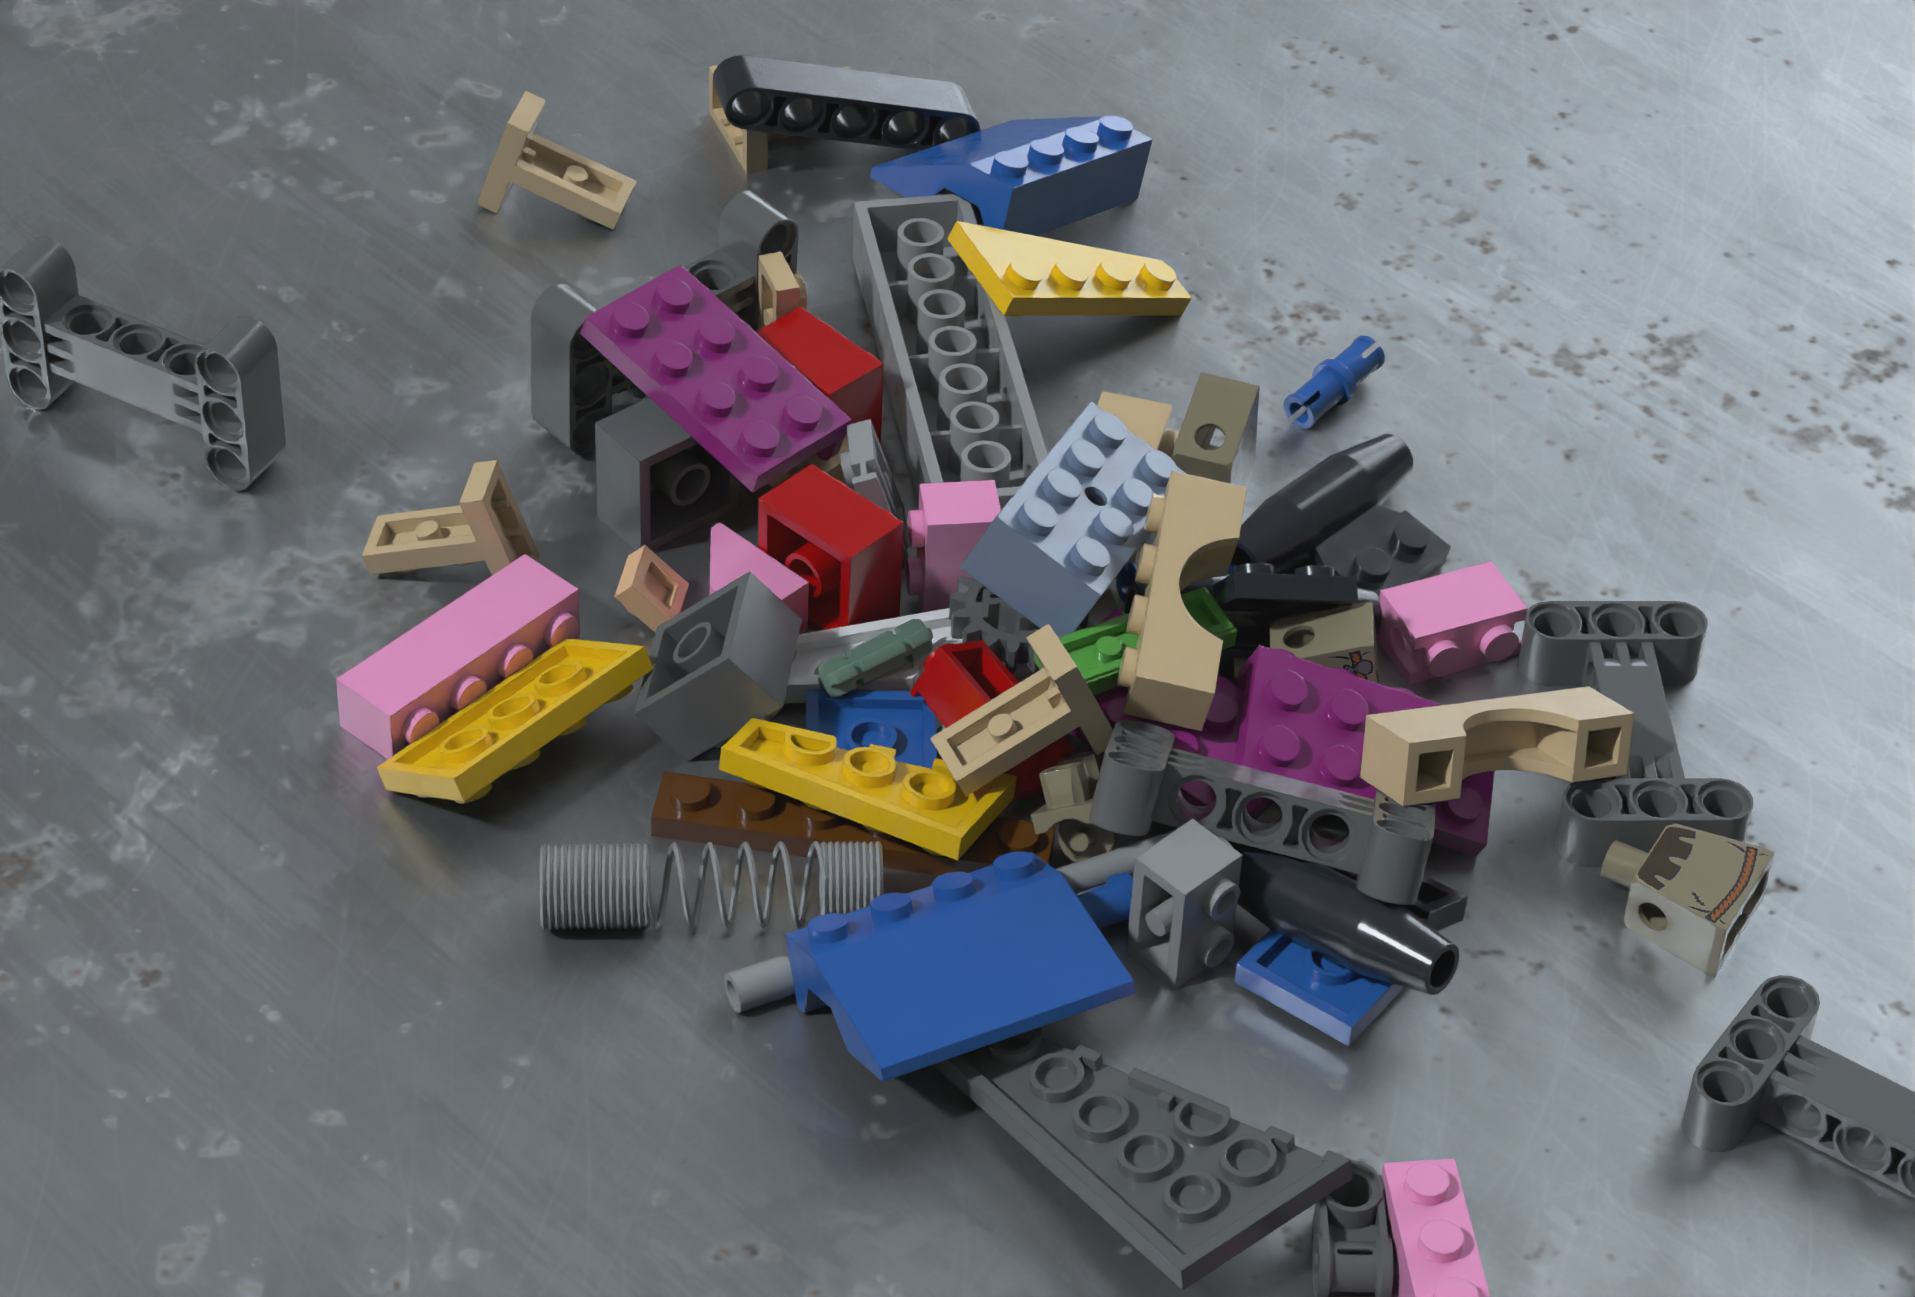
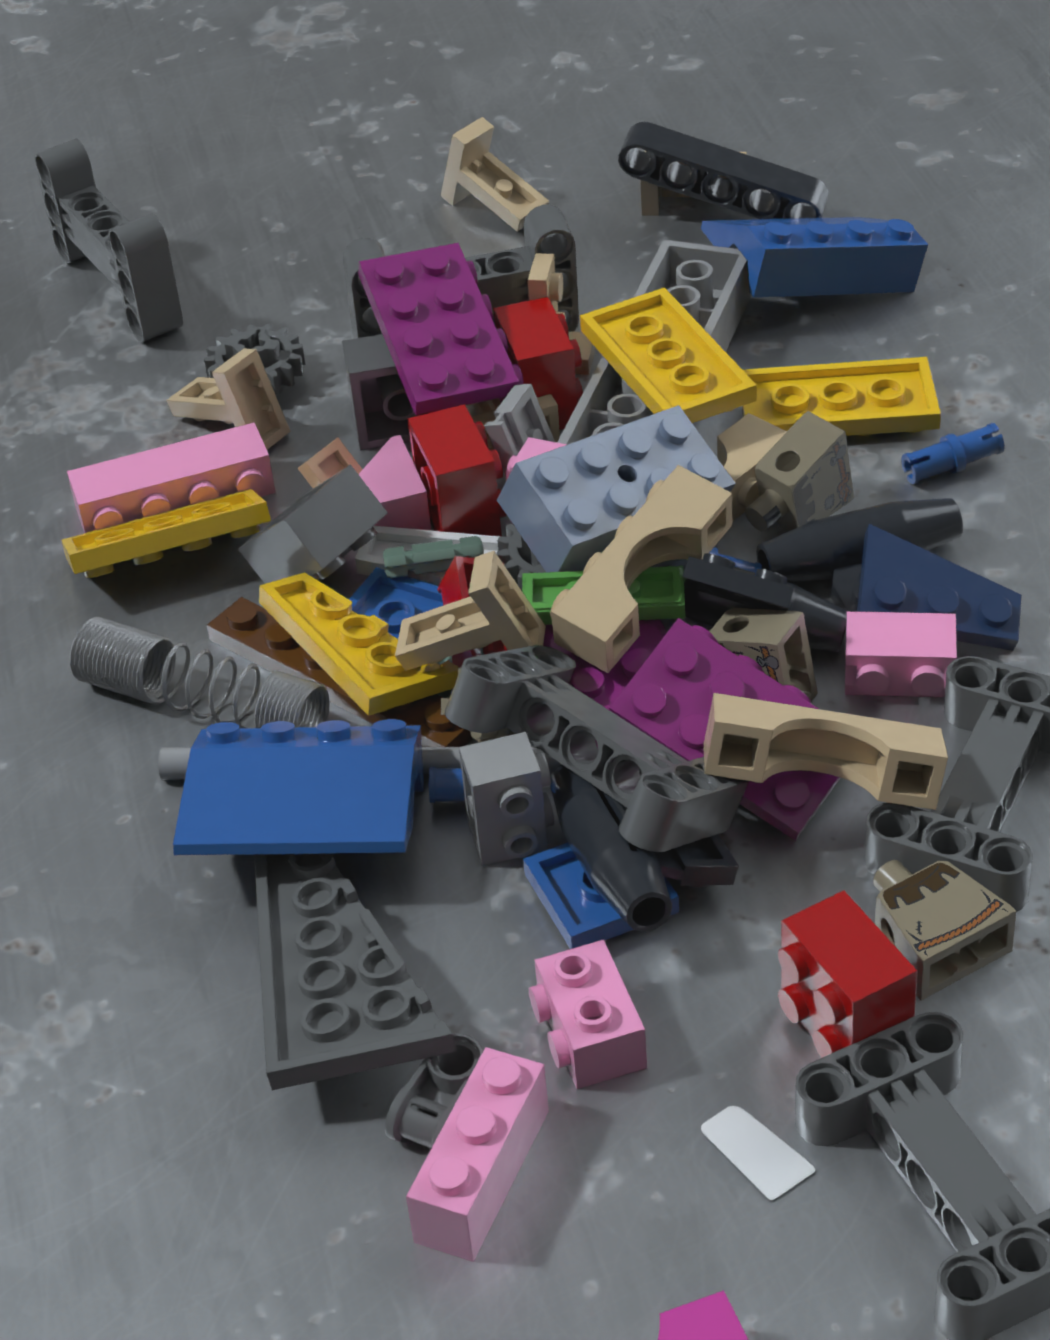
camera: 35 degrees right, 0 degrees up
yellow wing [947,221,1192,316] -> none
none -> dark grey gear [204,324,306,395]
none -> bright pink brick [528,940,647,1089]
none -> yellow plate [580,287,757,423]
none -> white sticker [701,1106,815,1200]
none -> yellow plate [741,357,941,436]
none -> red brick [778,890,917,1058]
none -> dark blue wing [857,524,1022,651]

